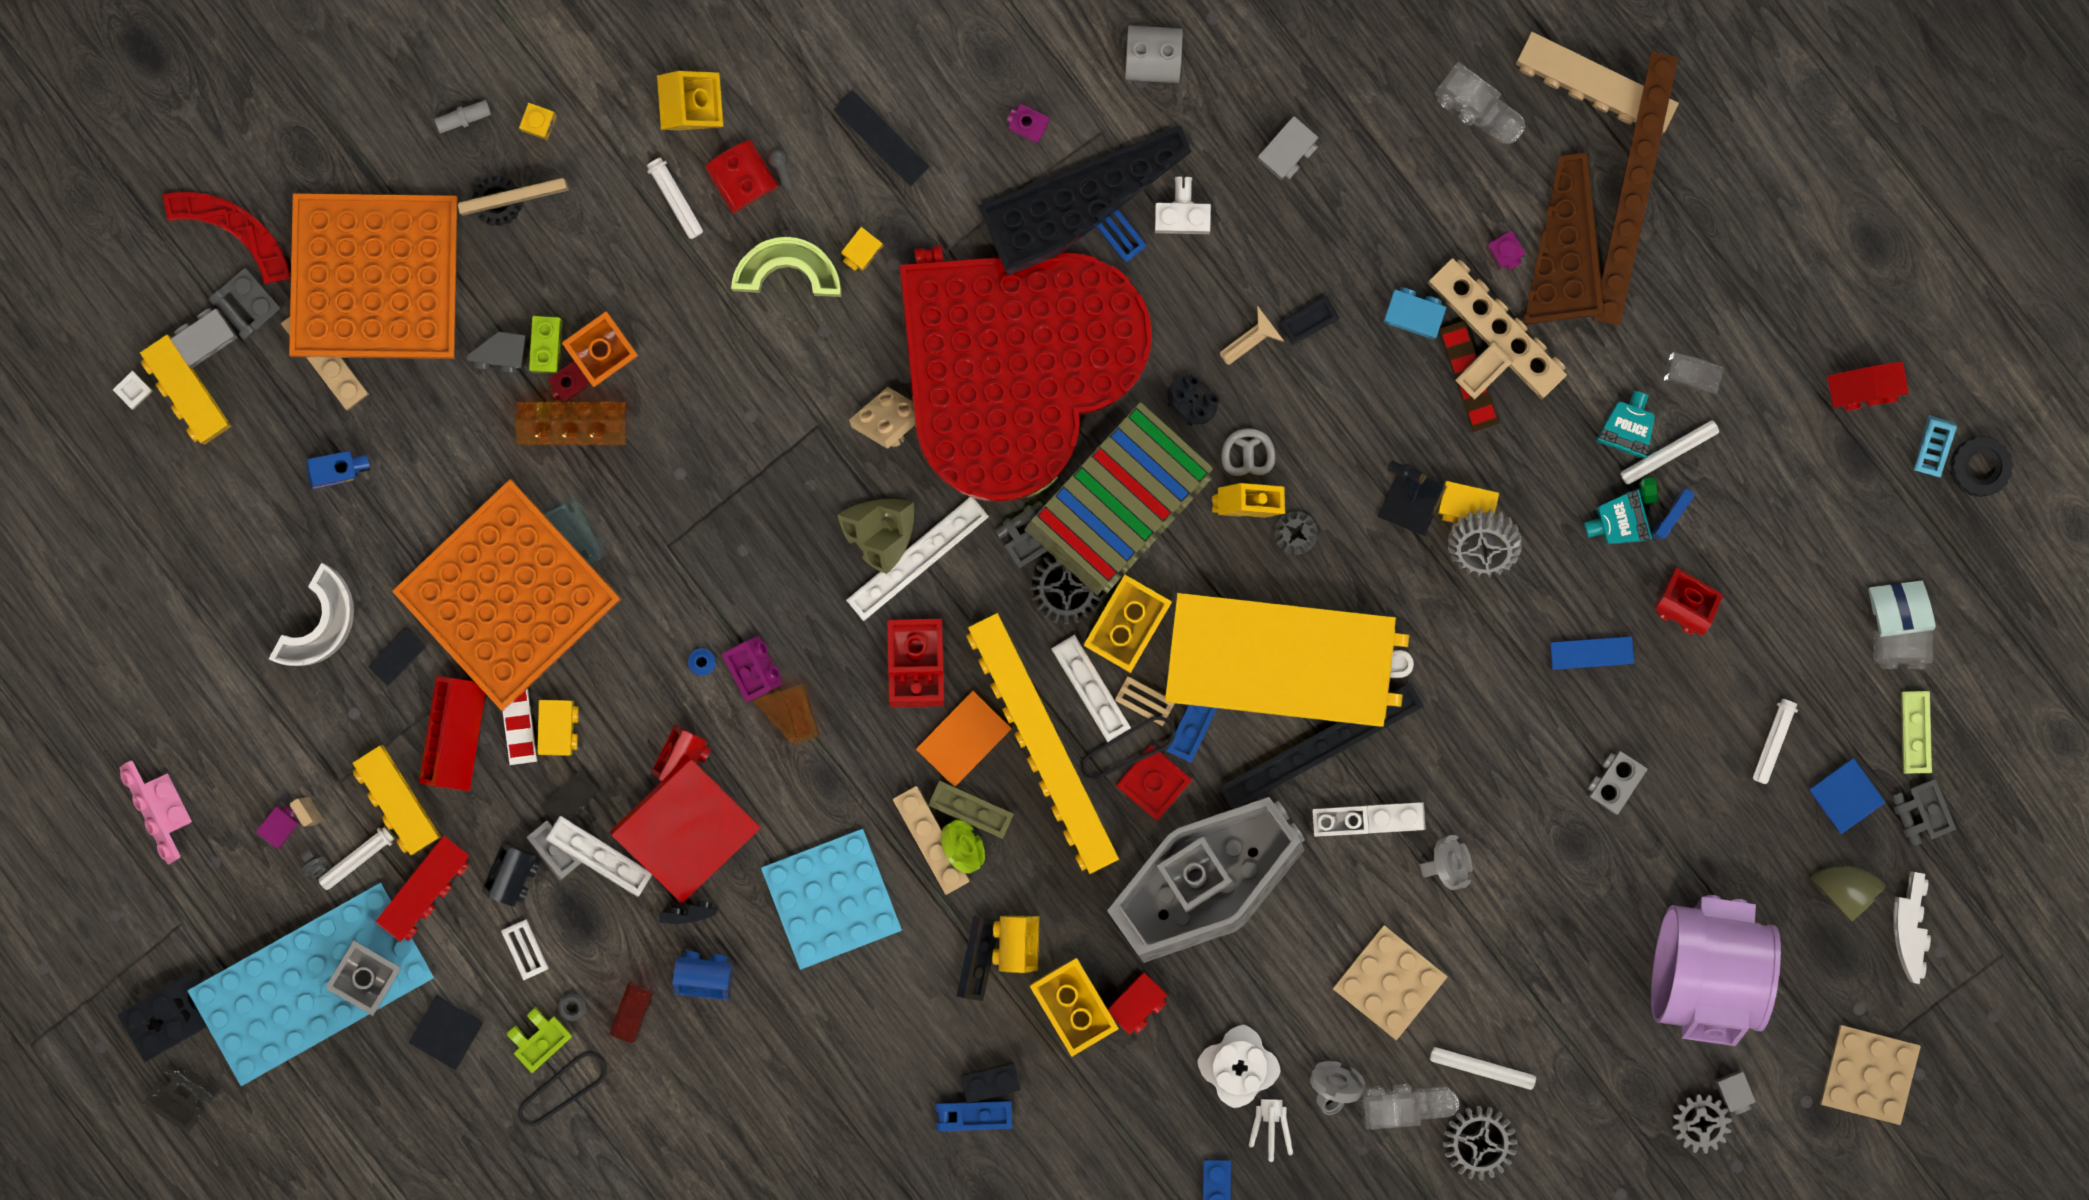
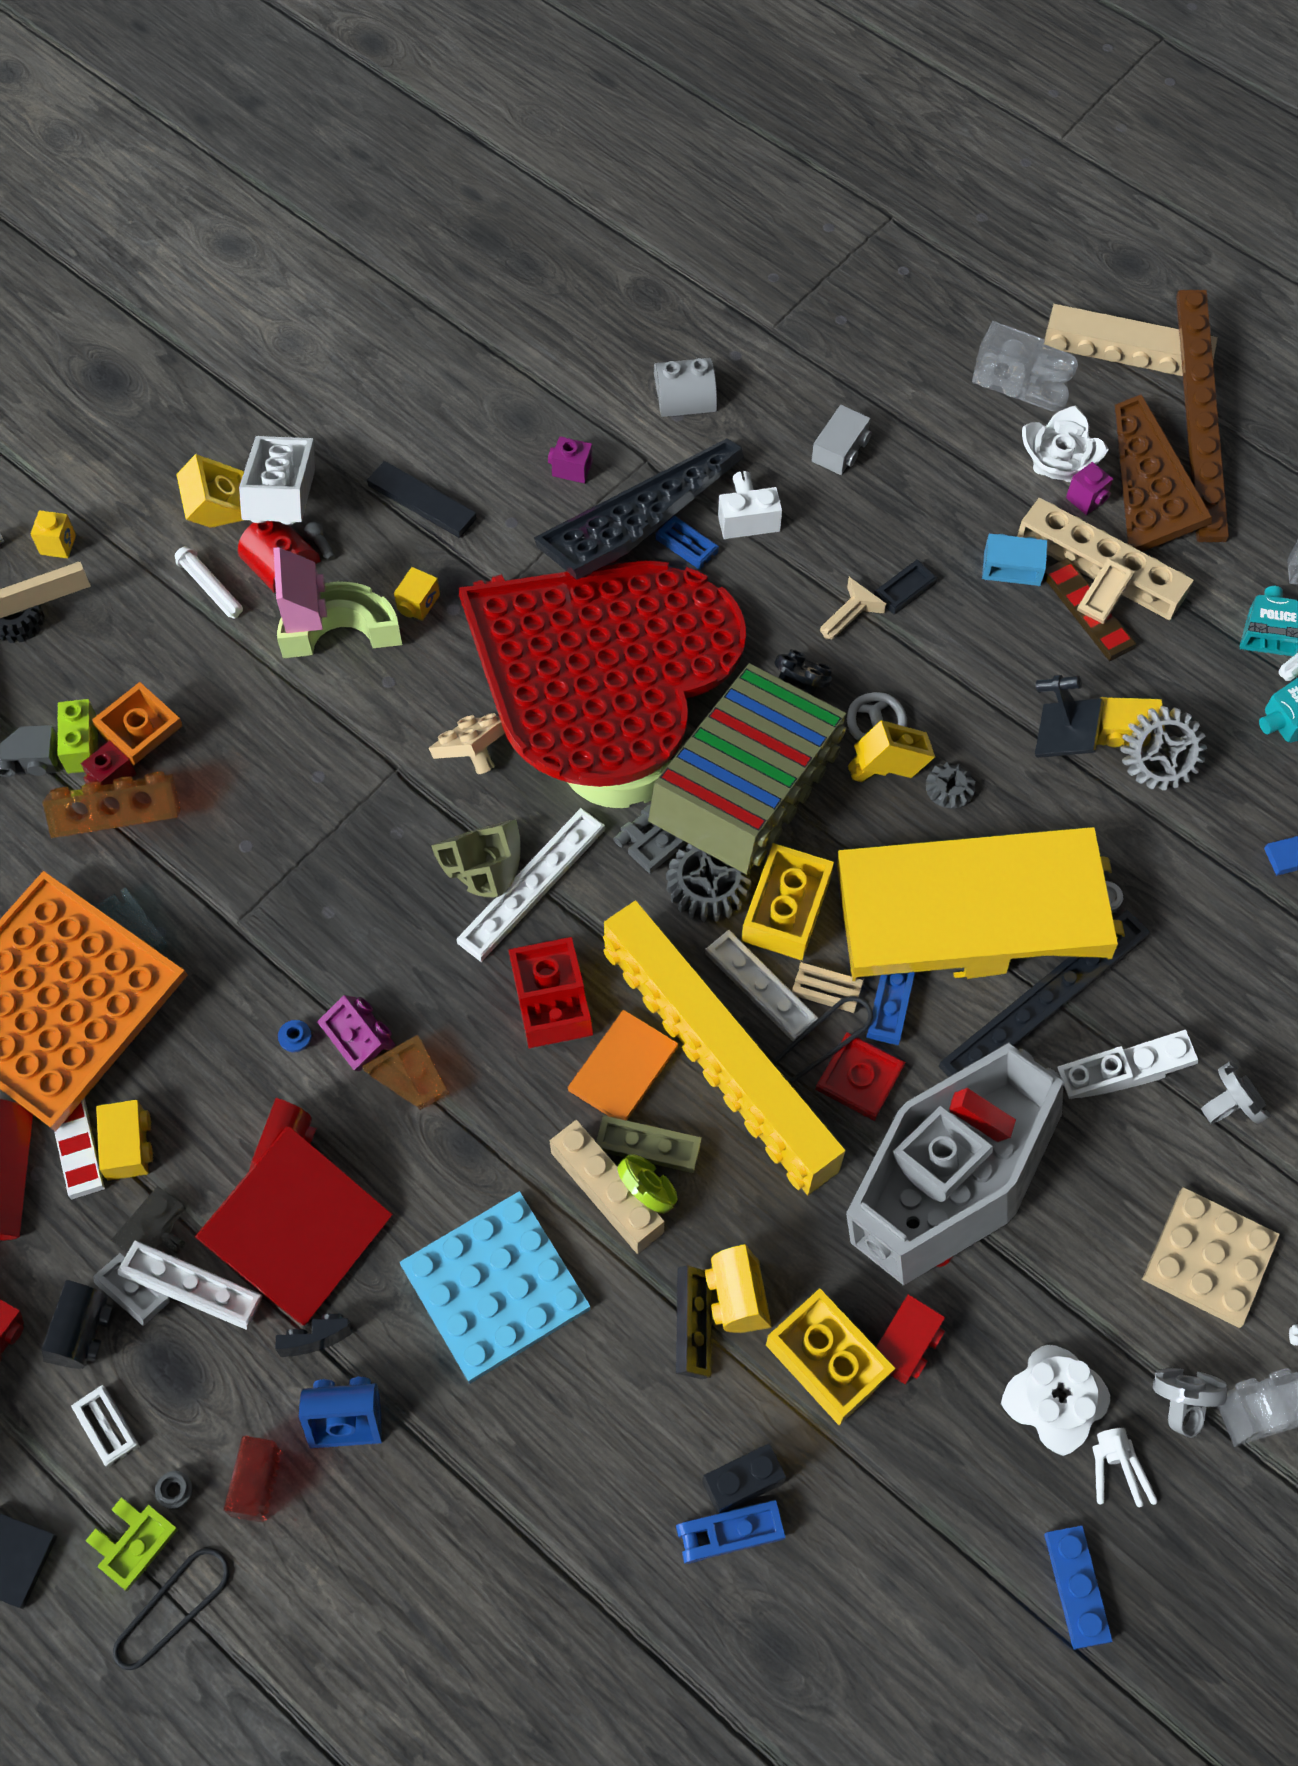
camera: 10 degrees left, 25 degrees down
none -> white brick [239,436,315,524]
none -> bright pink slope [273,547,327,633]
none -> red piece [949,1088,1016,1142]
none -> white brick [1022,405,1109,482]

